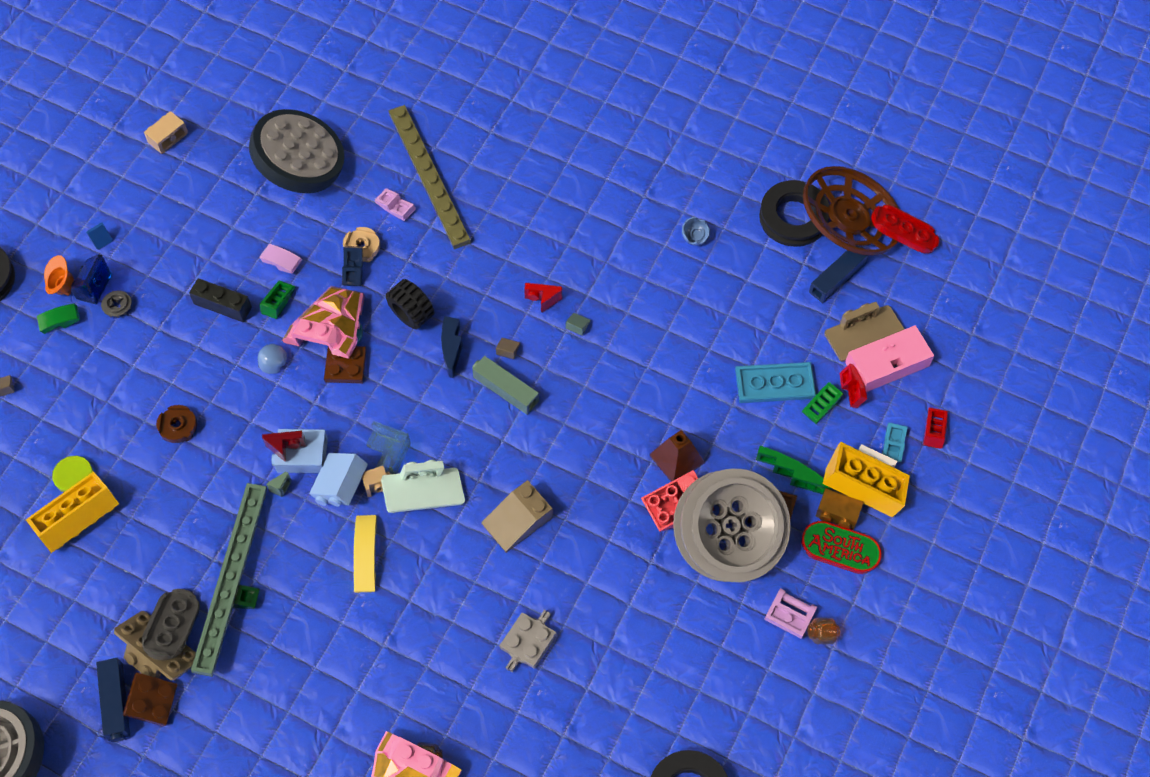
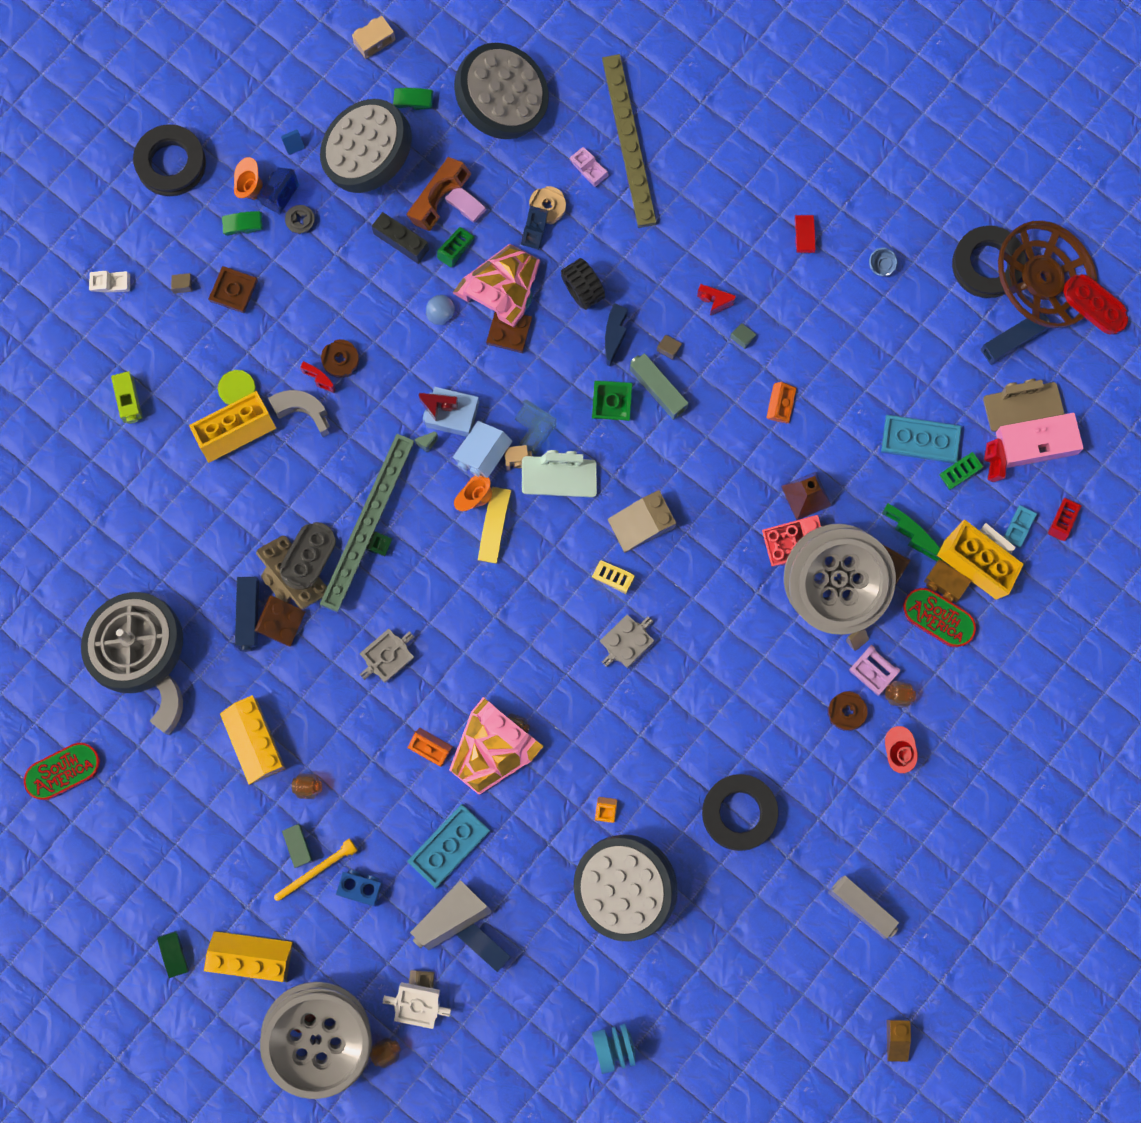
camera: 15 degrees right, 15 degrees up
none -> reddish brown plate [208,266,258,313]
none -> light grey arch [268,390,330,437]
none -> red slope [300,361,335,393]
none -> wheel [320,99,412,193]
none -> light grey plate [359,629,414,683]
none -> green slope [393,88,434,110]
none -> dark orange arch [406,157,471,231]
none -> orange piece [454,475,492,511]
none -> green slope [592,381,632,421]
none -> light yellow slope [592,560,635,594]
none -> orange slope [766,382,796,424]
none -> red slope [794,215,815,253]
none -> reddish brown plate [828,691,868,731]
none -> dark tan slope [846,629,869,651]
none -> piece [885,726,918,773]

